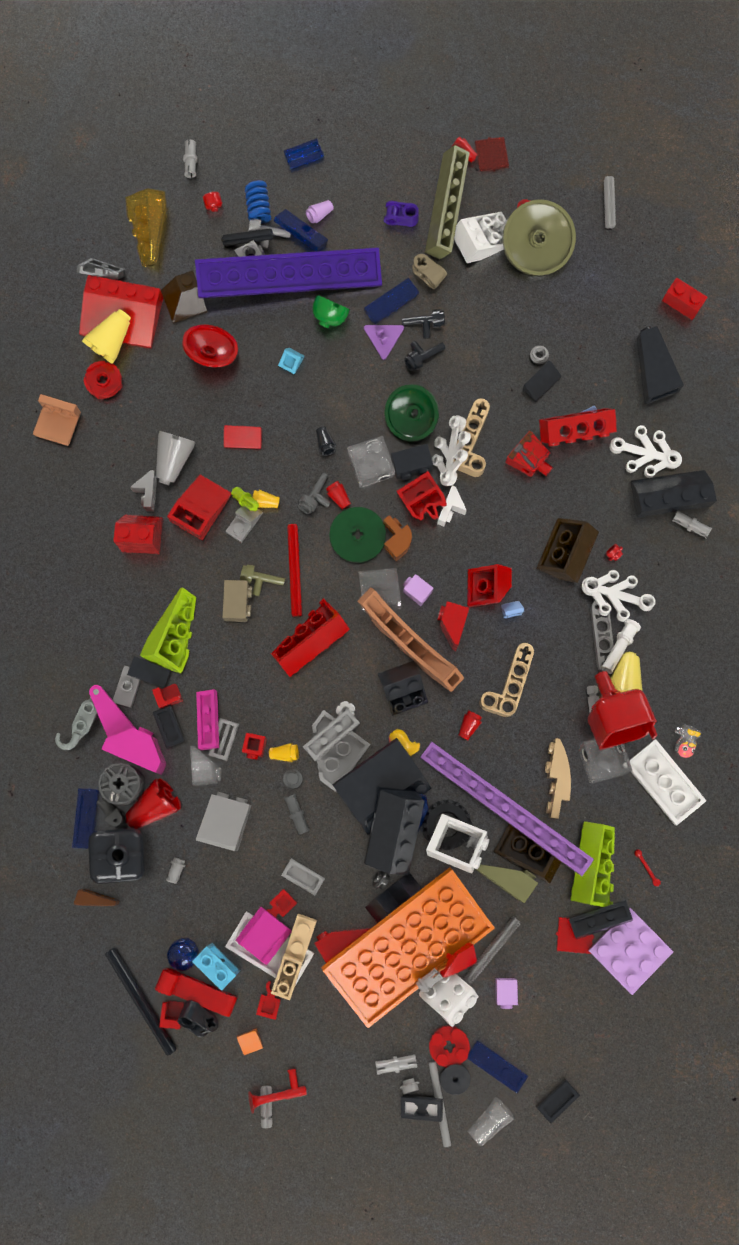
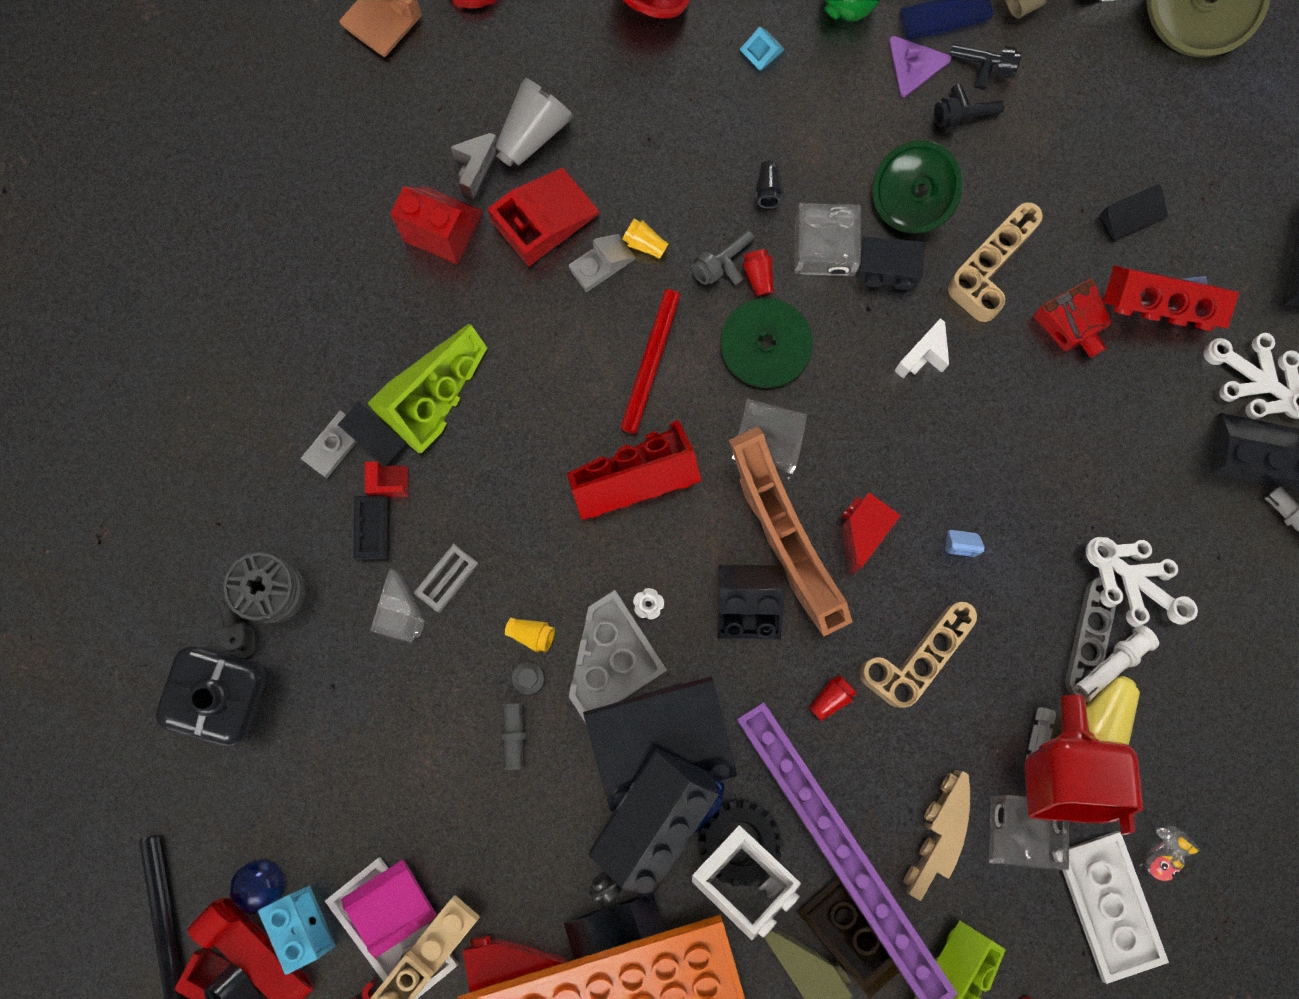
camera: 20 degrees right, 0 degrees up
dark pink slope [55,685,167,775] -> none
clear blue tile [72,788,99,849] -> none
reddish brown slope [74,888,120,906] -> none
red cone [125,778,181,829] -> none
light grey pin [166,857,186,884] -> none
dark pink plate [196,689,219,750] -> none
light grey slope [196,792,251,851] -> none
dark tan brick [223,580,252,622] -> none
slope [224,425,262,449] -> none
lime axle [231,487,259,512] -> none
olive piece [240,564,285,596] -> none
red brick [242,733,267,760] -> none
red plate [266,889,297,918] -> none
light grey tile [281,858,325,896] -> none
light grey tile [303,709,360,762] -> none
dark orange brick [383,515,412,562] -> none
yellow animal [388,729,420,756] -> none
red plate [396,471,447,520] -> none
lavender brick [403,574,434,606] -> none
white plant [432,415,471,486] -> none
red slope [467,564,512,607] -> none
light grey plate [530,346,549,364] -> none
dark brown slope [537,518,599,583] -> none
red plate [605,544,623,561] -> none

